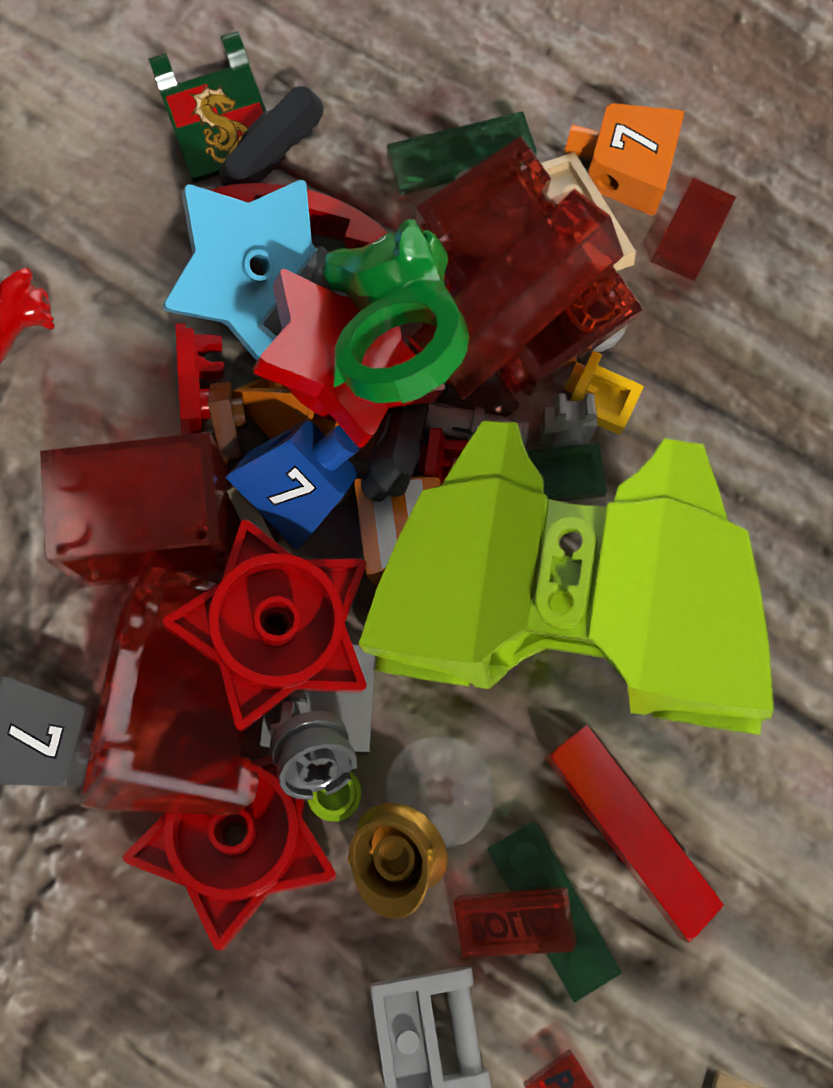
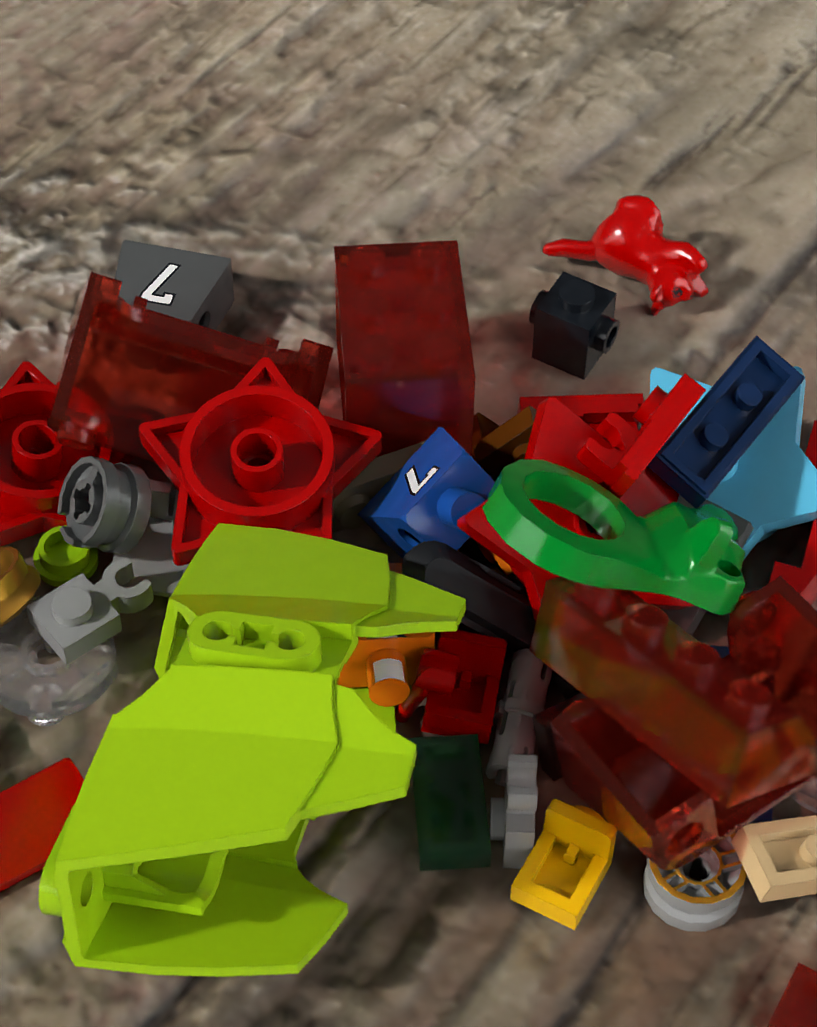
camera: 95 degrees right, 25 degrees down
none -> light grey plate [26,557,154,665]
none -> black brick [529,271,620,380]
none -> red plate [577,373,706,499]
none -> dark blue tile [647,335,805,509]

